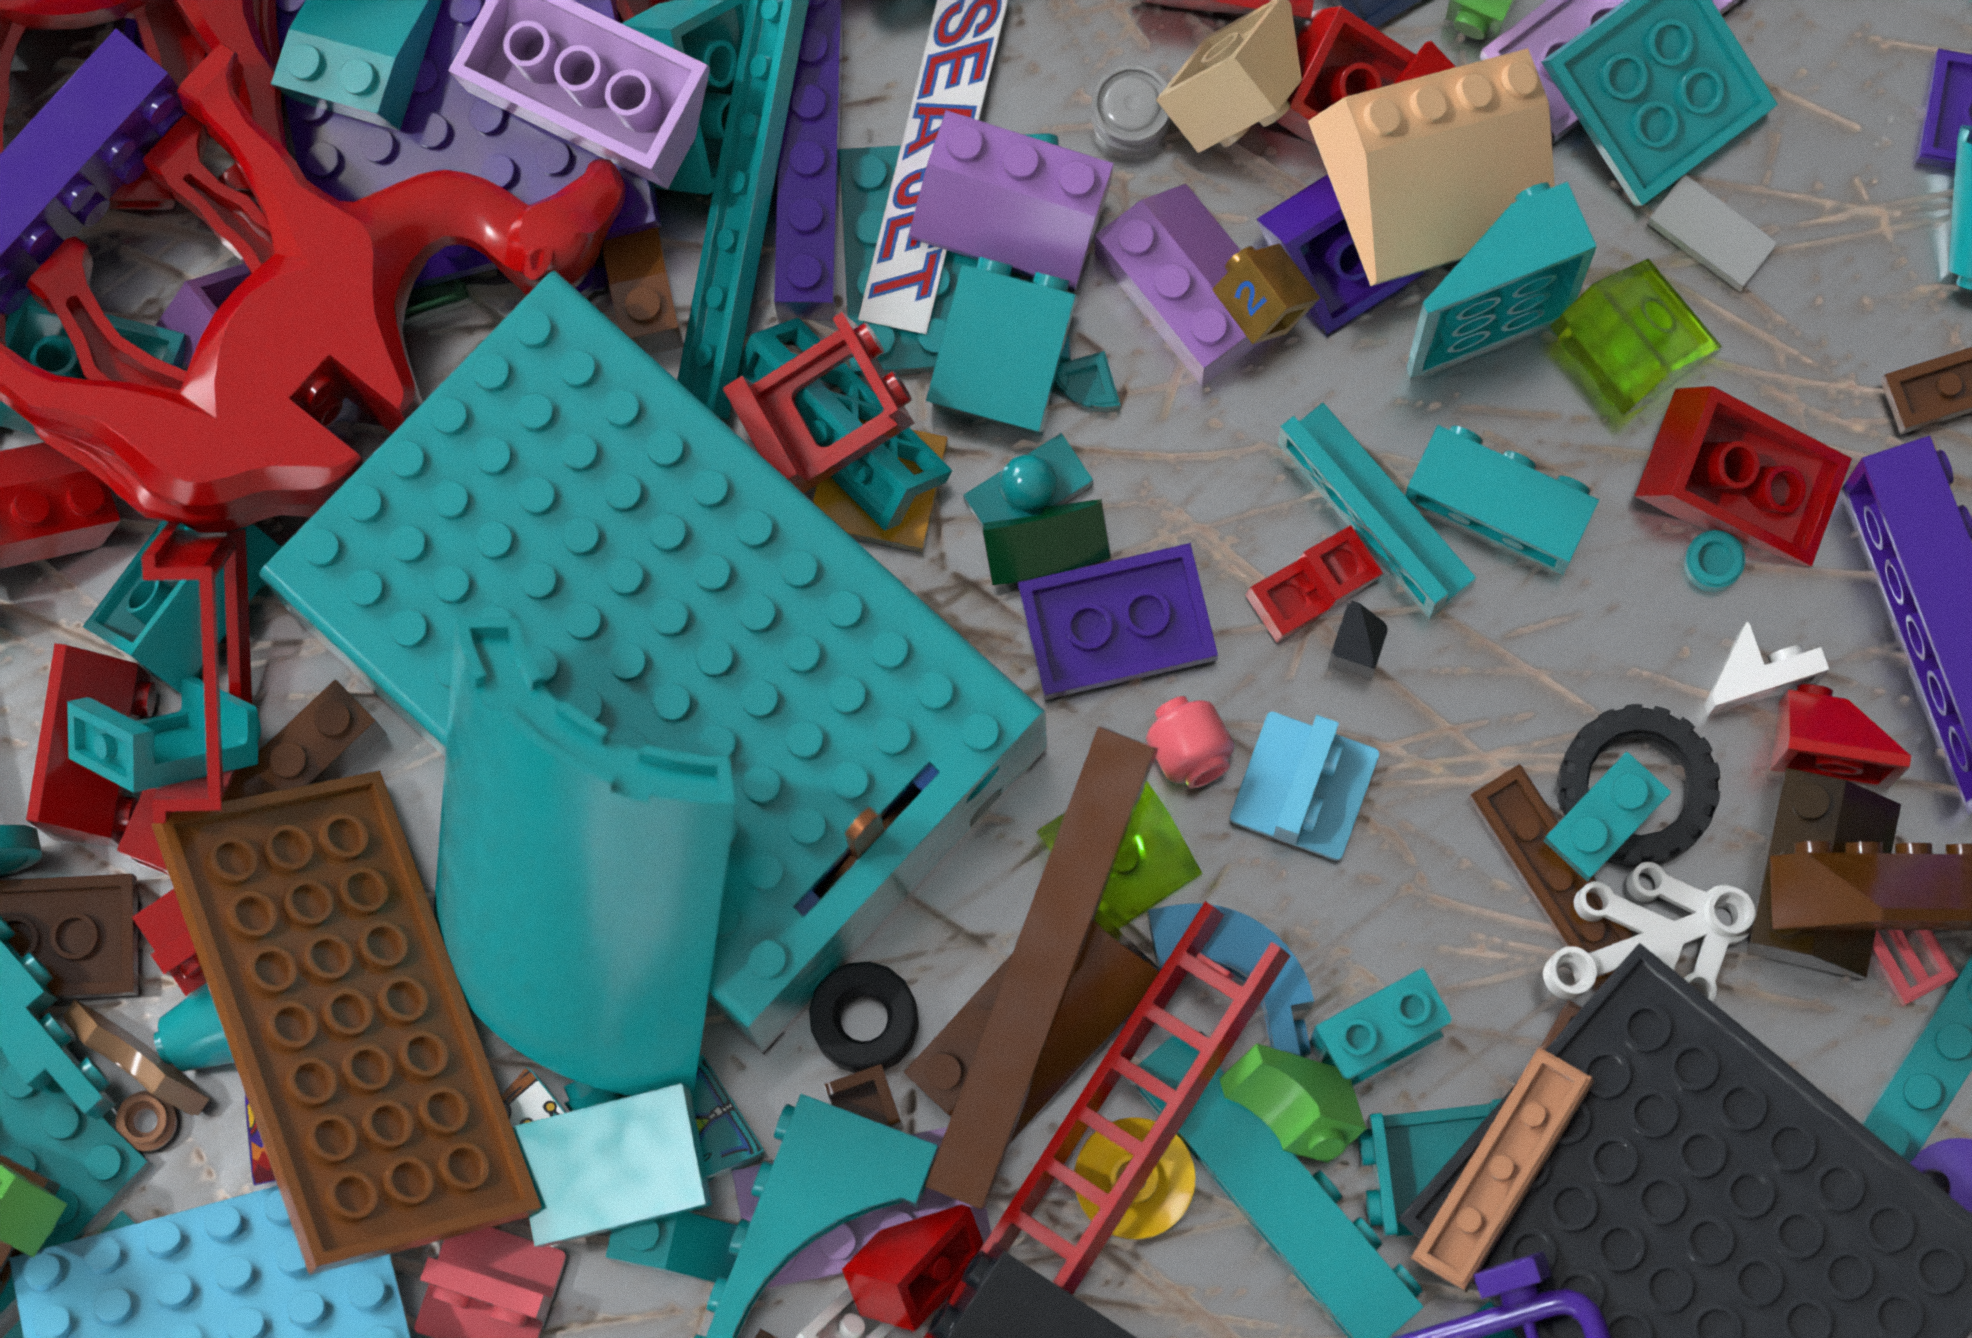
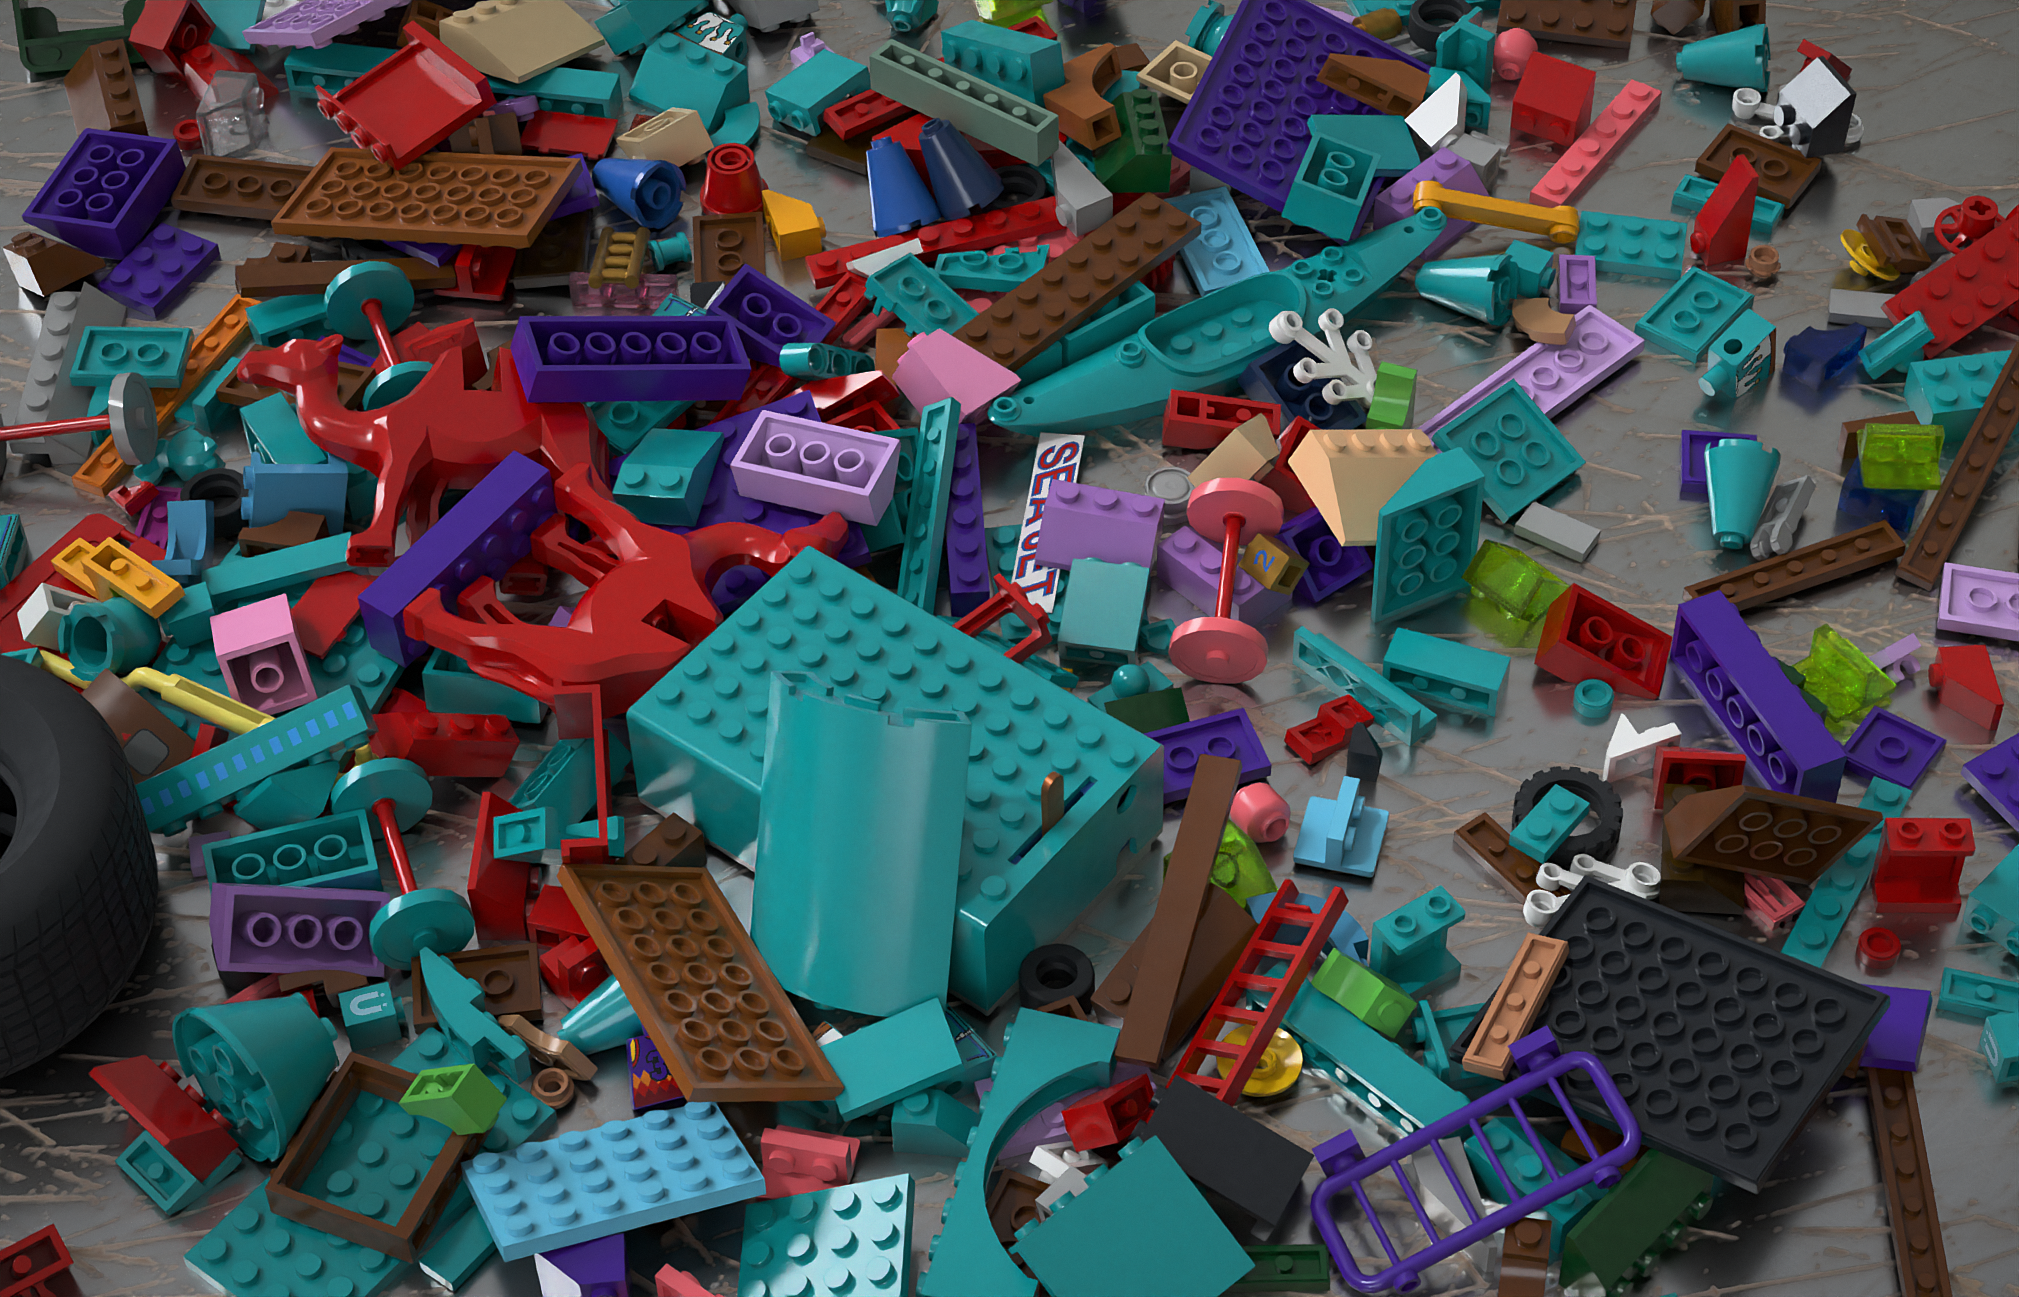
camera: 10 degrees left, 30 degrees down
none -> coral piece [1168,478,1284,684]

